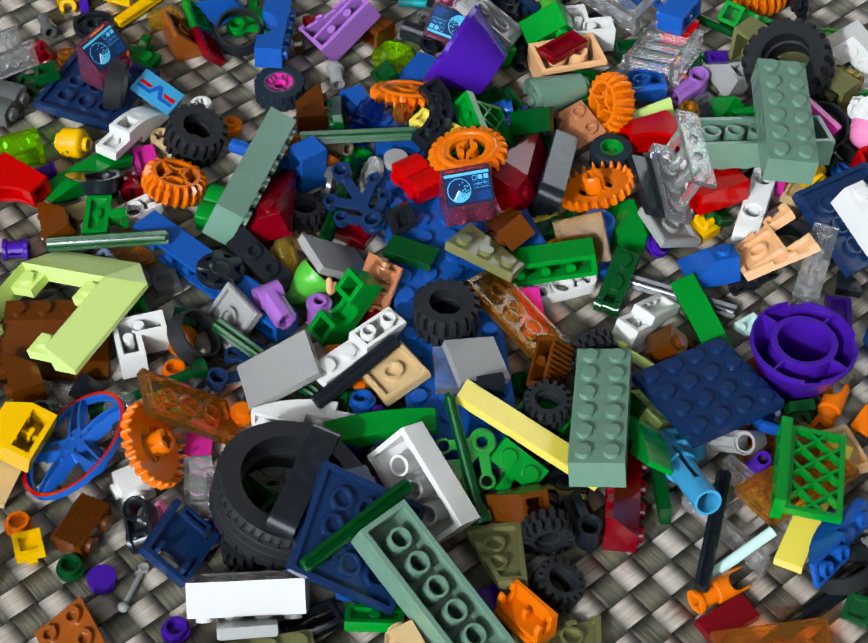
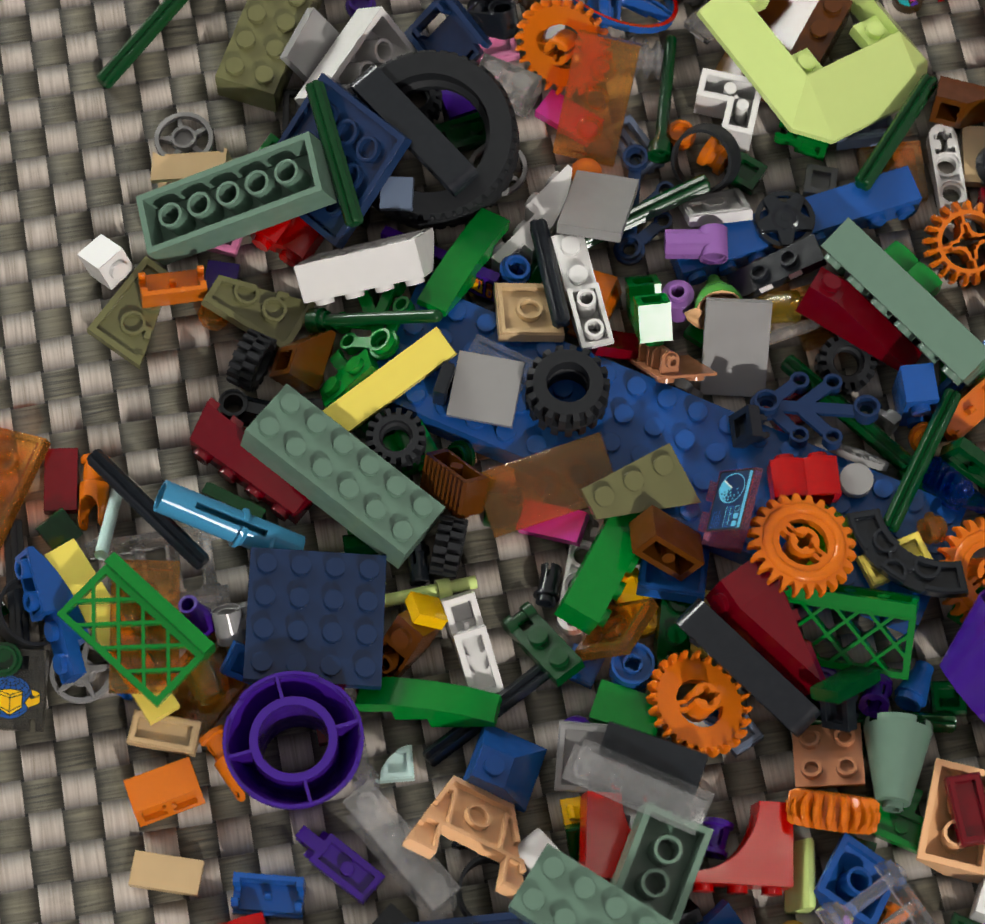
camera: 120 degrees right, 20 degrees up
dark purple bush [1,238,31,261] -> none
black tile [68,372,104,409] -> none
green plate [82,195,130,235] -> none
dark green tile [383,234,440,272] -> none
black tyre [529,557,586,614] -> none
black wheel [589,133,633,169] -> none
green slope [629,414,674,476] -> none
none -> dark green tile [35,508,83,550]
none -> yellow tile [404,591,448,630]
none -> black pin [533,563,562,608]

